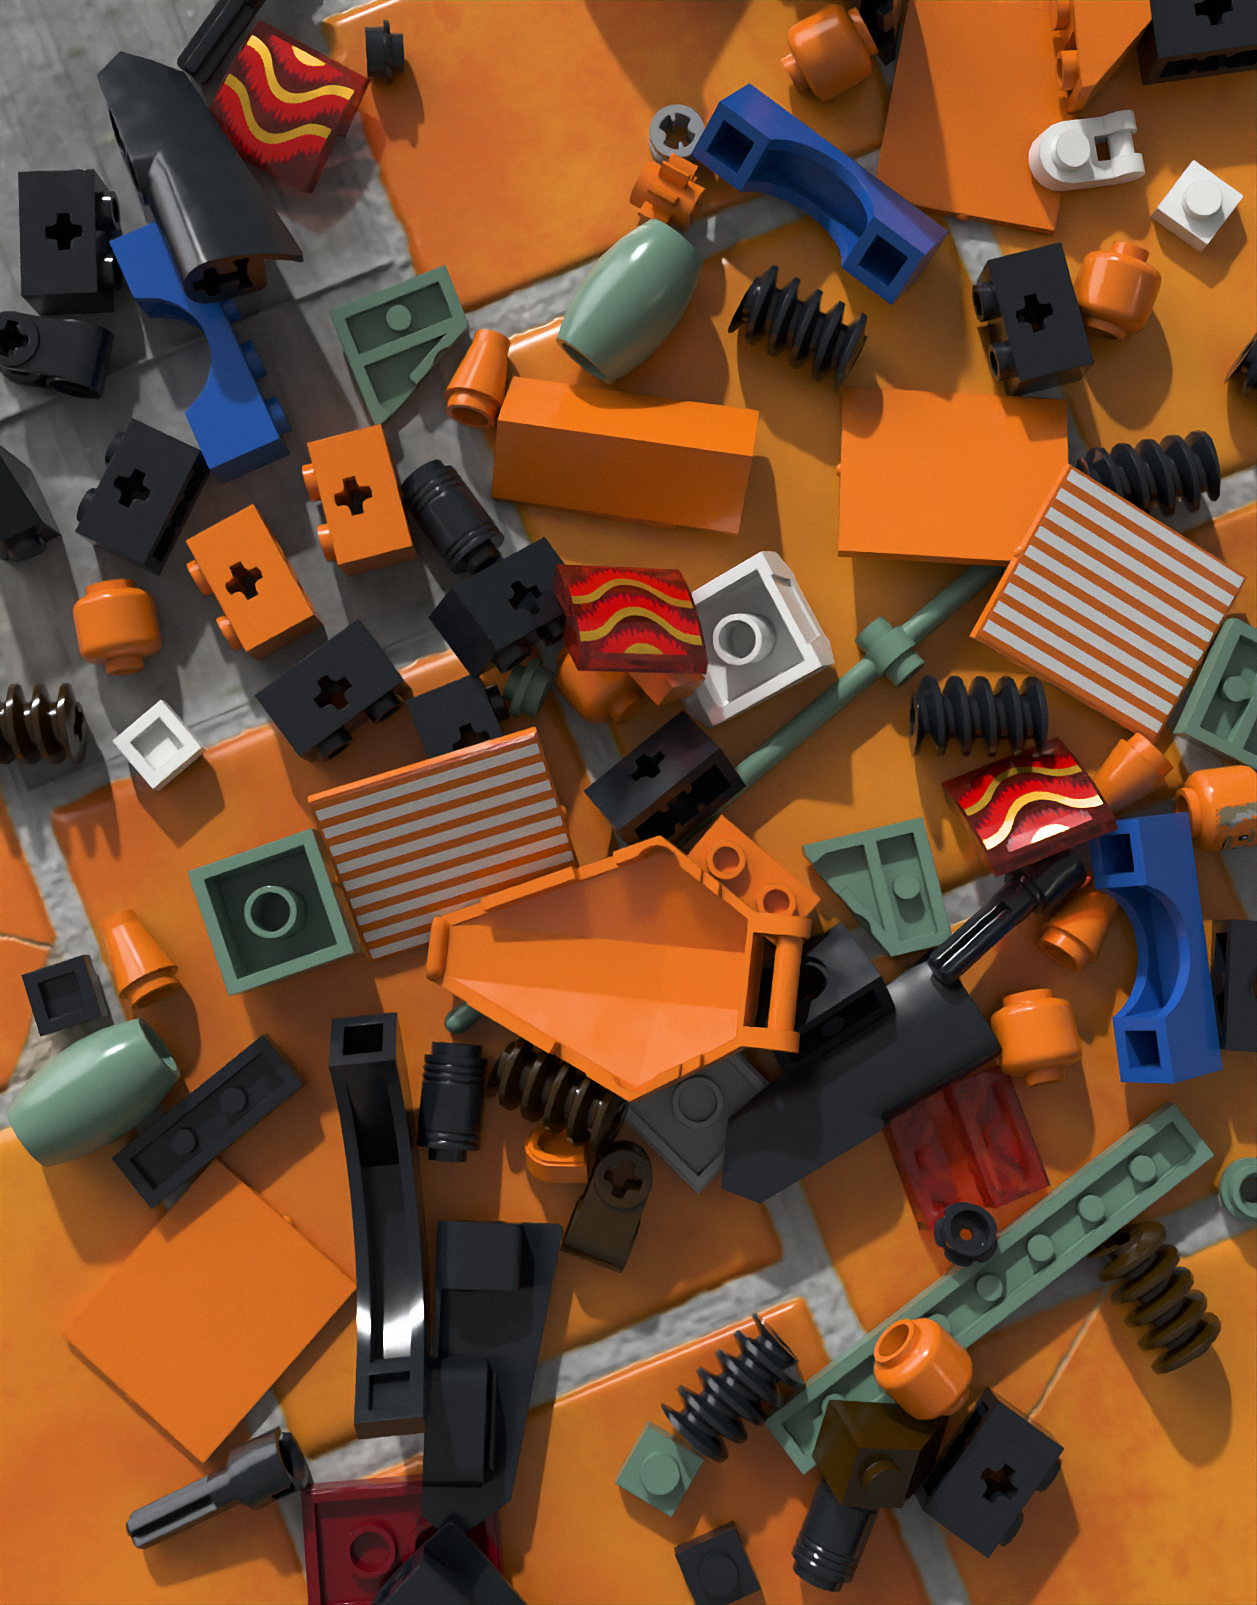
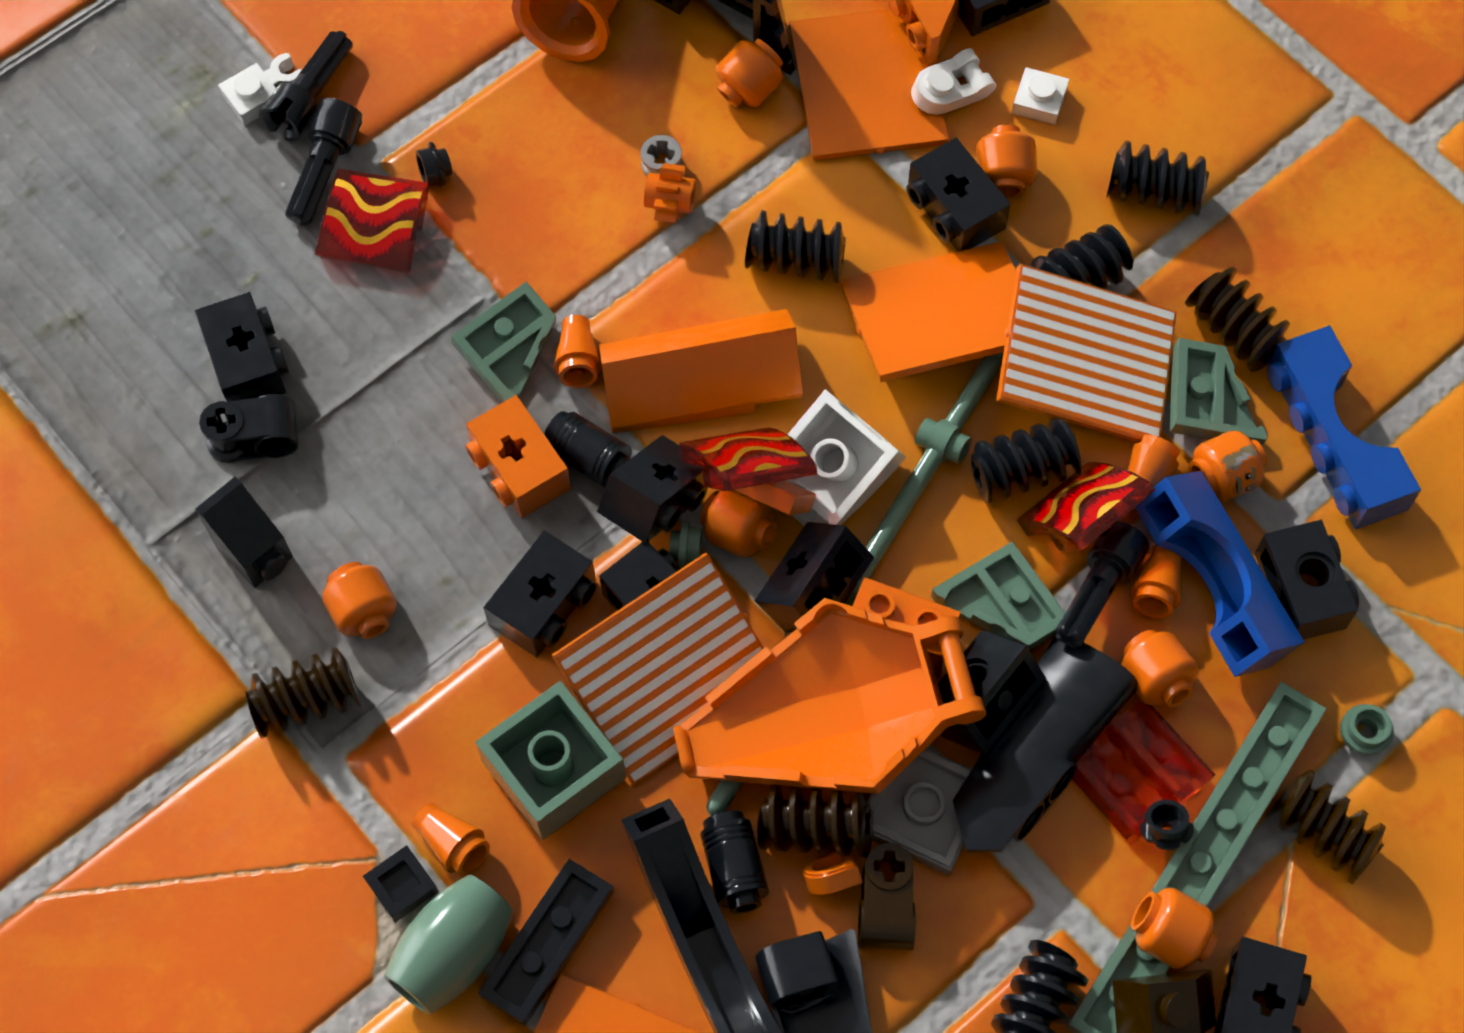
camera: 20 degrees left, 20 degrees down
black brick [75,418,211,576] -> none
black panel [97,51,304,304] -> none
blue arch [109,221,293,484] -> none
white plate [112,700,207,791] -> none
orange brick [186,504,324,661] -> none
sand green piece [556,219,705,384] -> none
blue arch [691,83,949,305] -> none

